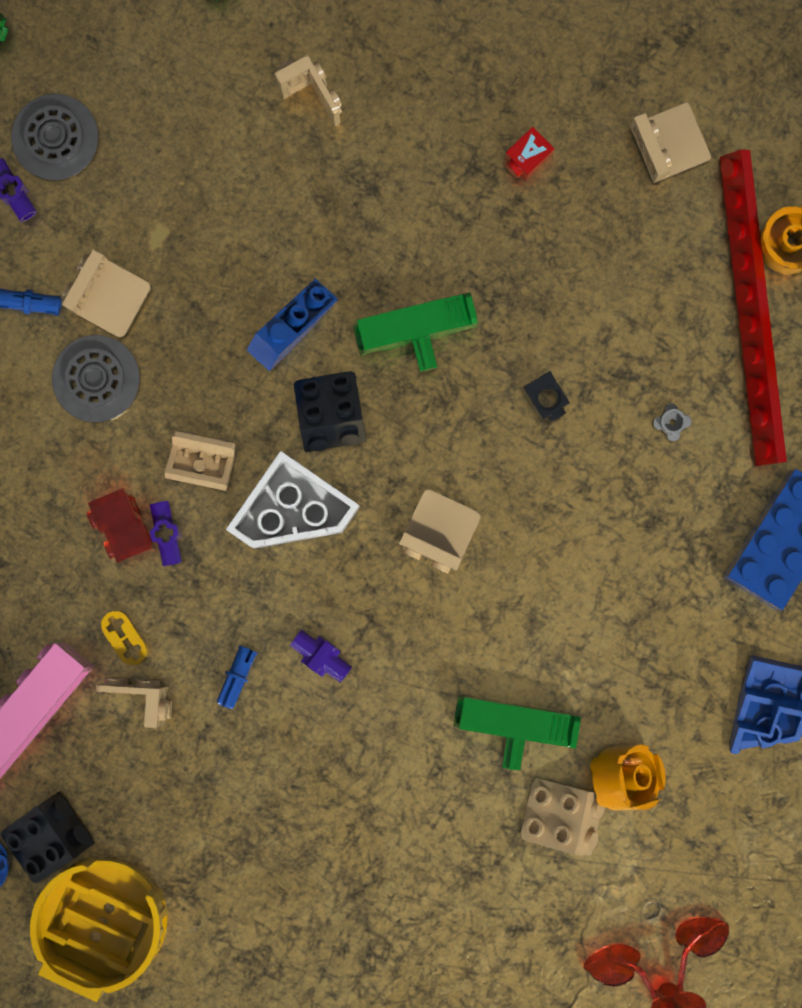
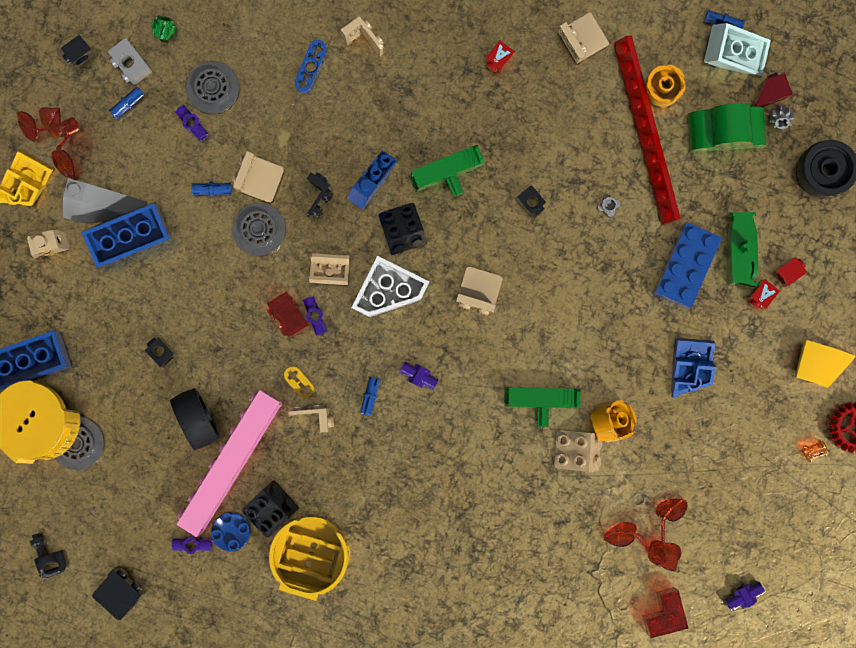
camera: 15 degrees left, 0 degrees up
none -> blue beam [294,40,327,93]
none -> black bracket [306,172,333,221]

